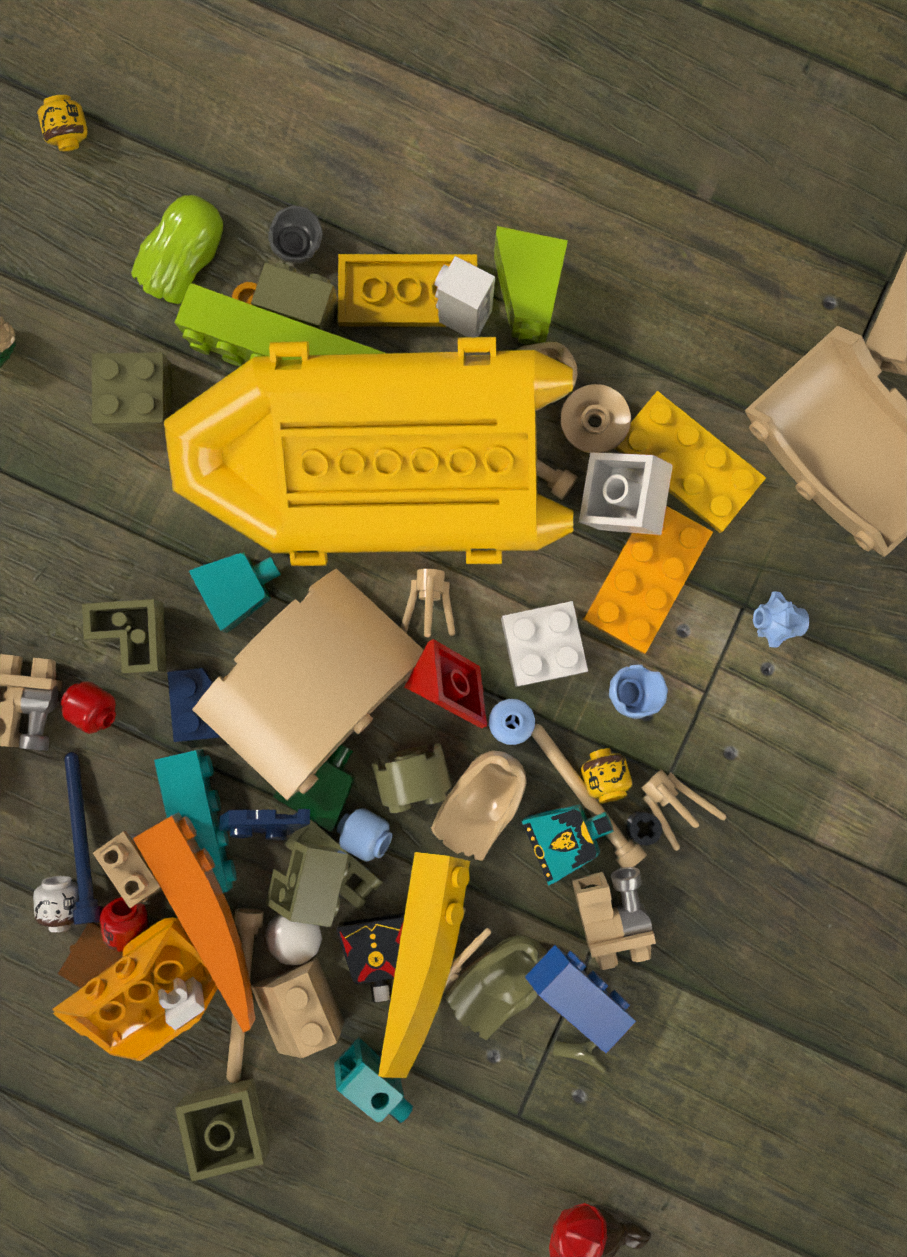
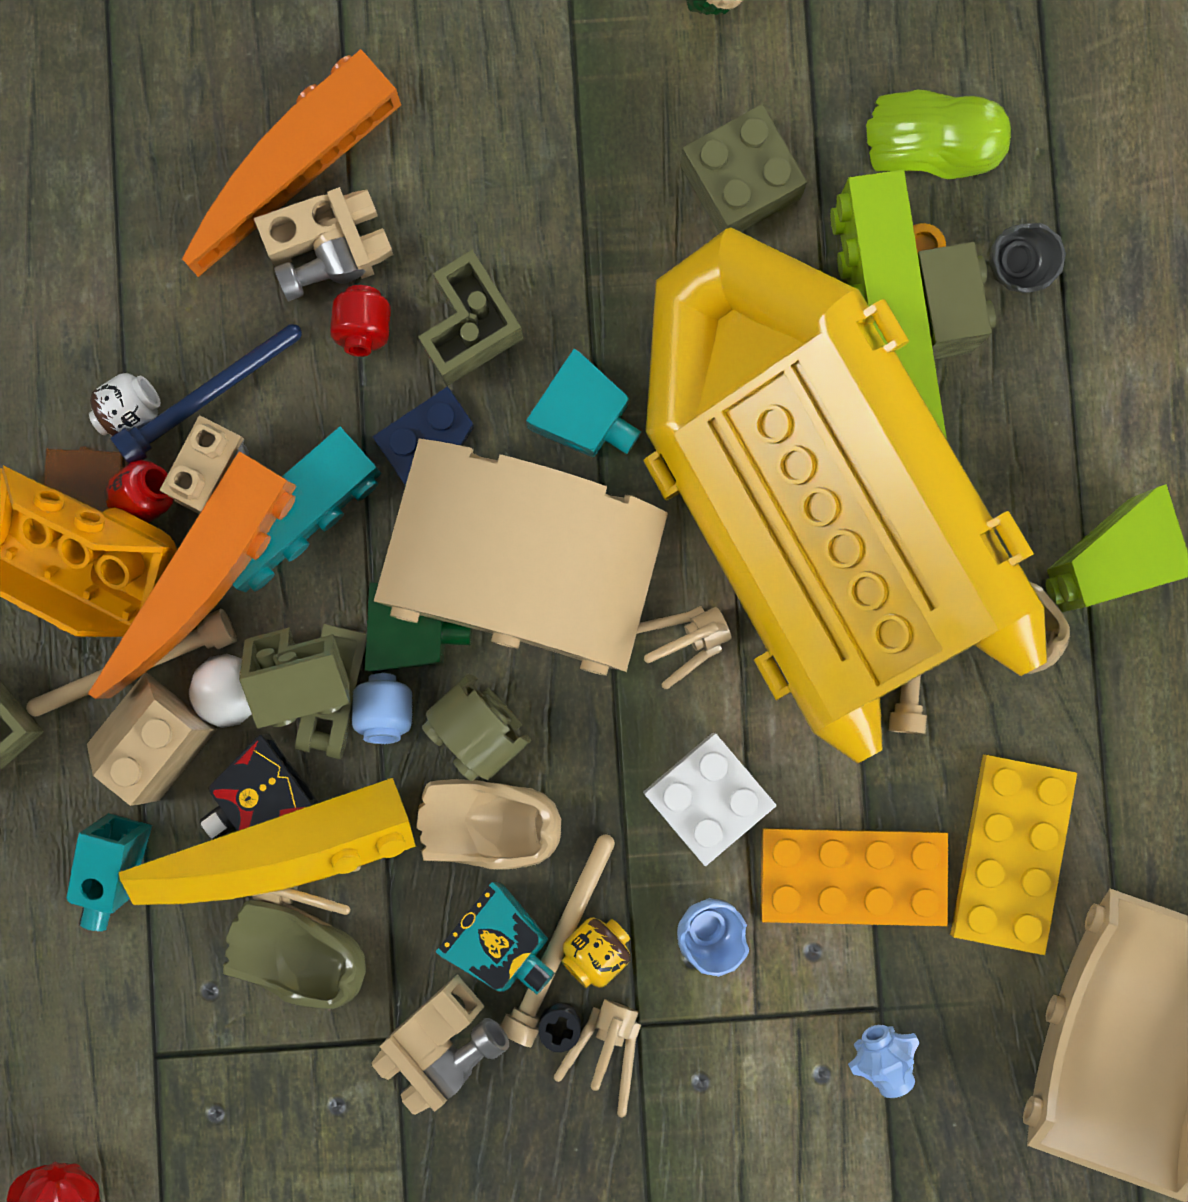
camera: 60 degrees right, 0 degrees up
white tile [158,977,205,1030] -> none
dark blue wing [219,809,310,840] -> none
yellow plate [338,254,477,327] -> none
red slope [404,639,487,728] -> none
white brick [435,256,495,337] -> none
light blue head [488,699,535,745] -> none
brick [525,945,636,1053] -> none
olive bar [553,1041,606,1073] -> none
tan dish [560,384,631,453] -> none
white brick [579,452,673,535] -> none

